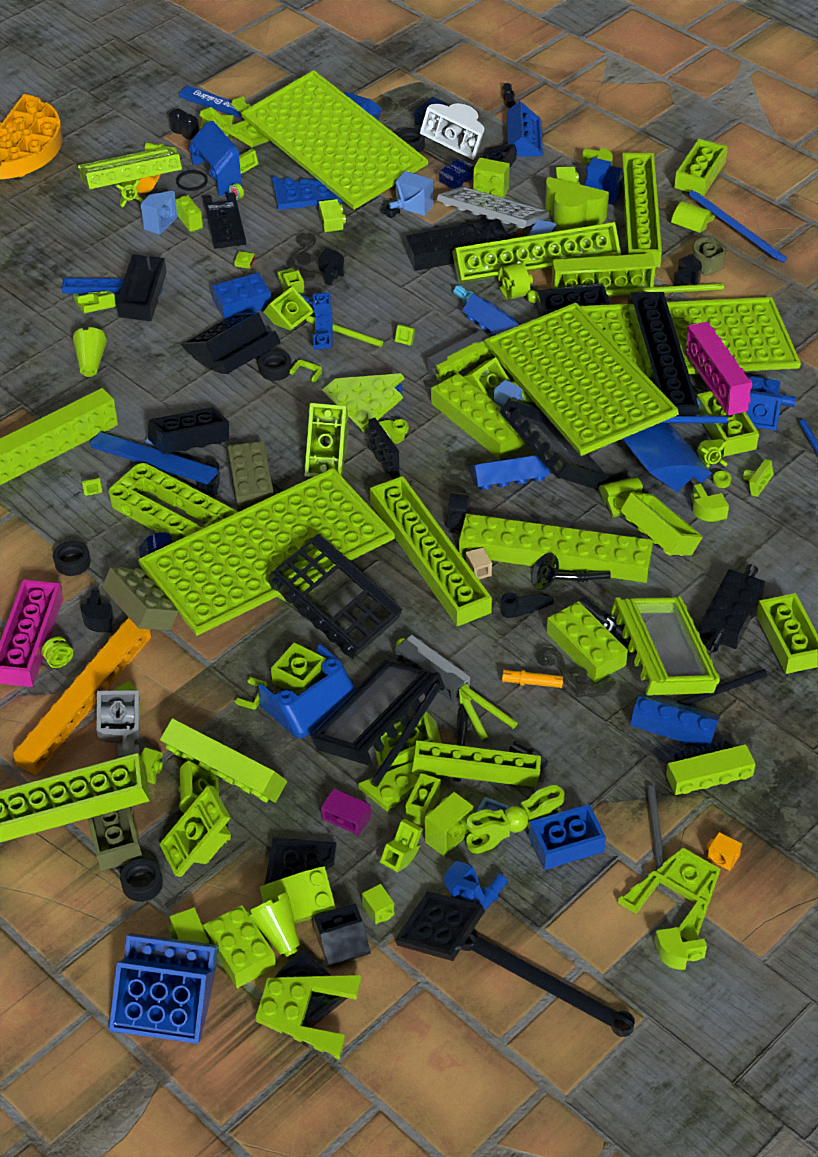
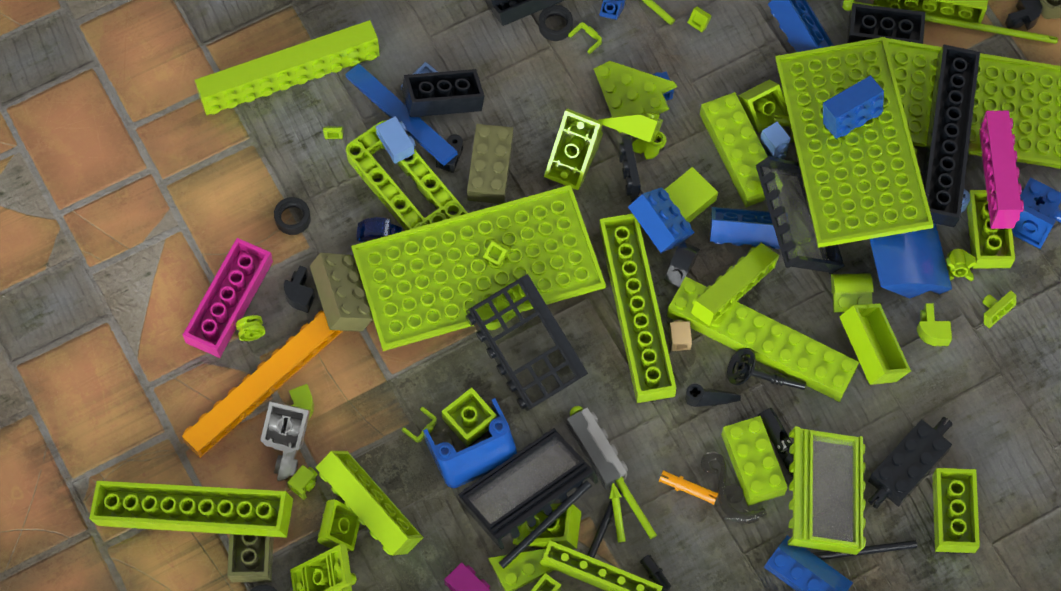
camera: 15 degrees right, 20 degrees up
lime piece [427,330,493,382] -> none
blue piece [661,416,727,423] -> none
lime tile [712,471,731,488] -> none
none -> medium blue piece [376,116,416,164]
none -> lime slope [483,240,511,266]
none -> lime slope [598,111,663,142]
none -> blue brick [628,187,694,253]
none -> lime brick [664,167,718,223]
none -> lime brick [691,243,779,326]
none -> blue brick [823,75,884,139]

